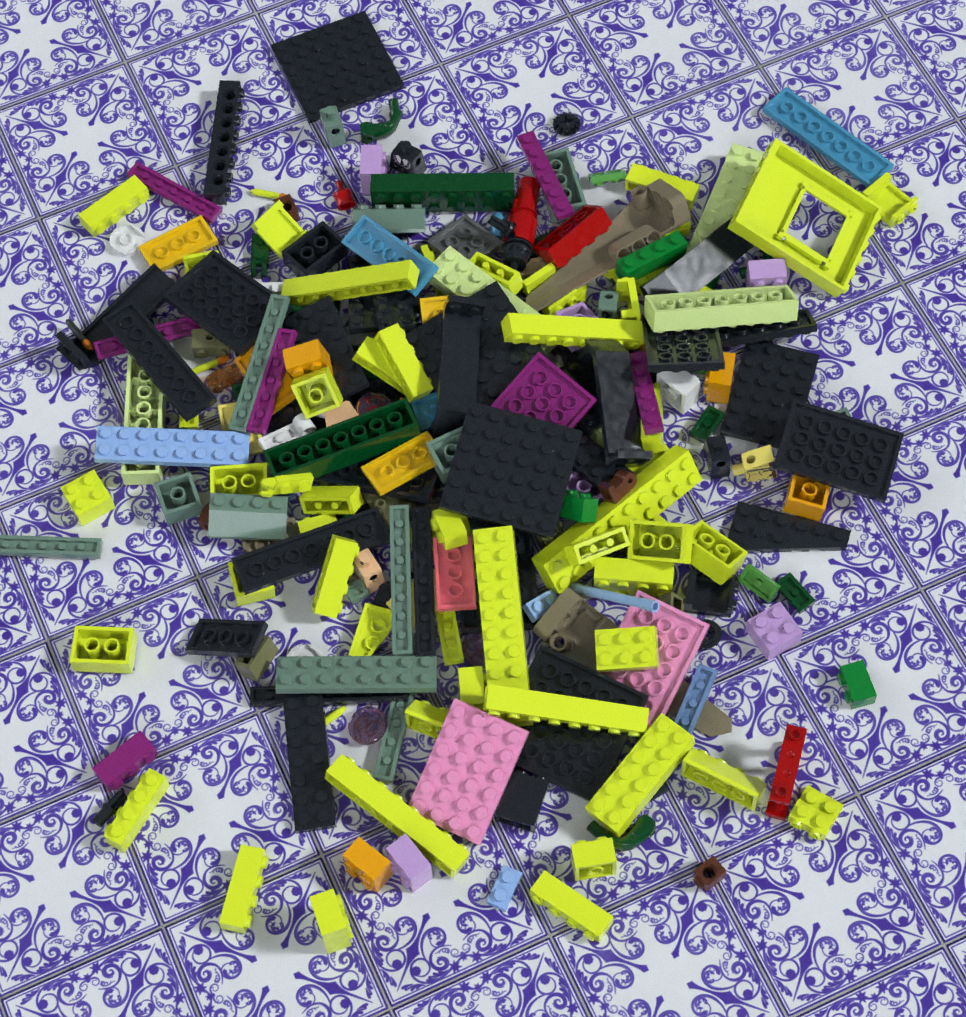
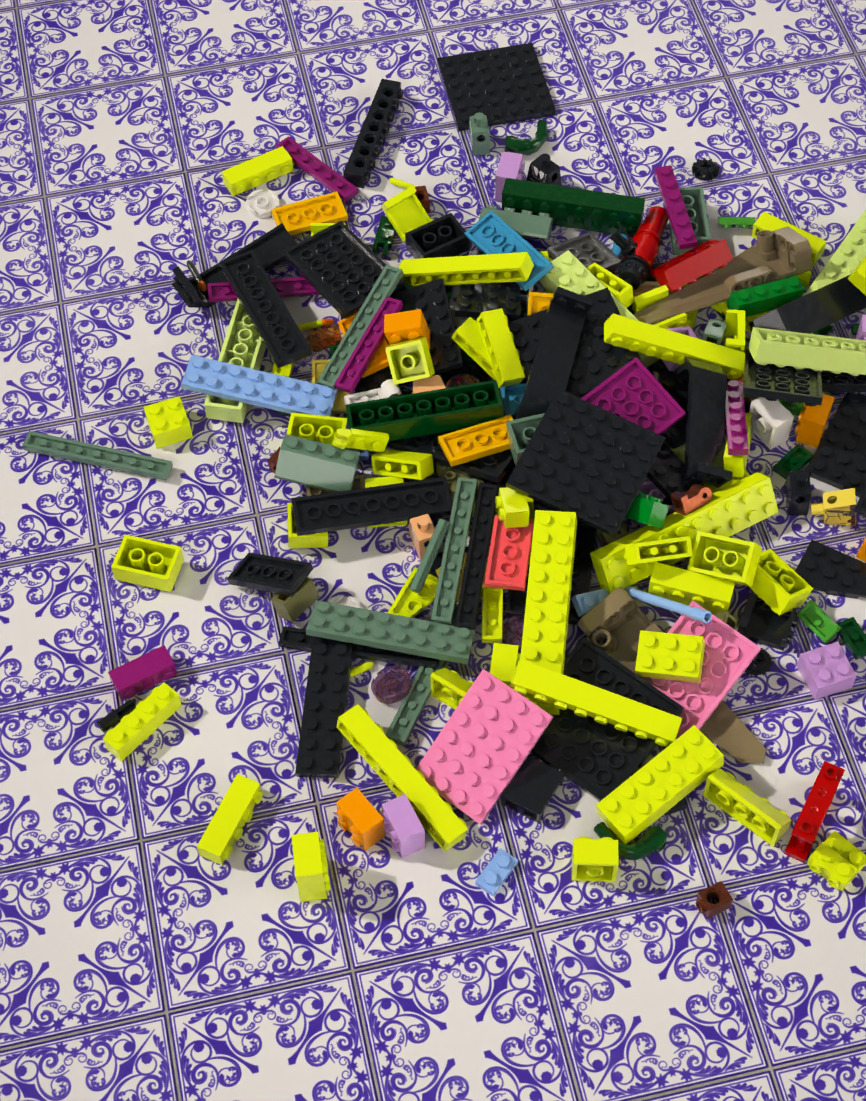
camera: 10 degrees right, 5 degrees down
sand green brick [154,471,203,525] -> none
olive brick [191,329,231,358] -> none
neon yellow brick [311,534,359,618] -> none
red piece [332,180,355,211] -> none
sand green plate [346,578,370,605] -> none
neon yellow brick [530,870,614,943] -> none
medium blue plate [674,663,718,735] -> none
none -> sand green axle [410,519,450,593]

